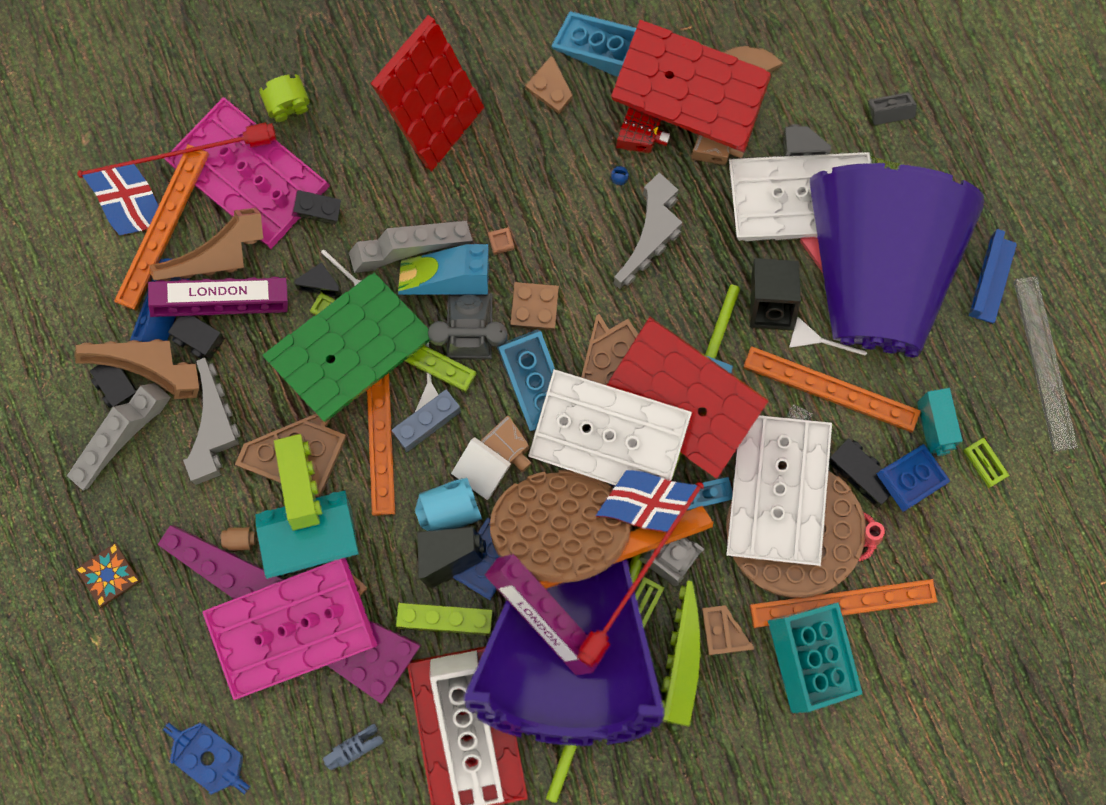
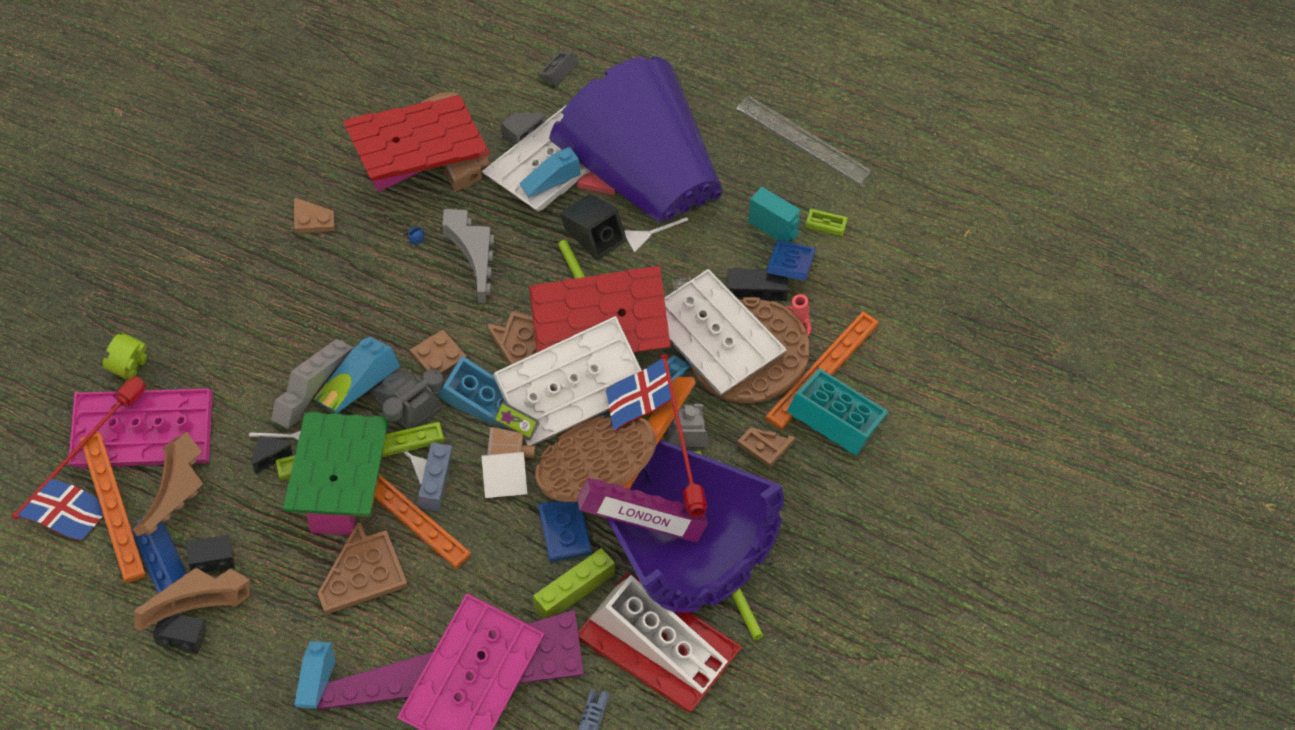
camera: 45 degrees left, 20 degrees down
light grey arch [67,383,171,490] -> none
magenta brick [148,277,288,317] -> none
light grey arch [183,358,240,485] -> none
medium nougat brick [221,527,257,551] -> none
teal slope [255,490,359,579] -> none
lime brick [274,434,322,530] -> none
black brick [292,190,341,225] -> none
red piece [370,15,485,172] -> none
medium azure cylinder [415,478,482,531] -> none
pearl dark grey slope [418,527,486,588] -> none
nougat tile [488,227,515,255] -> none
dark azure slope [551,11,637,76] -> none
red torso [616,107,671,153] -> none
lime wedge [661,580,700,727] -> none
orange tile [743,346,921,433] -> none
blue panel [968,229,1017,323] -> none
none -> dark azure slope [294,641,336,708]
none -> slope [494,401,540,441]
none -> dark azure slope [520,147,581,198]

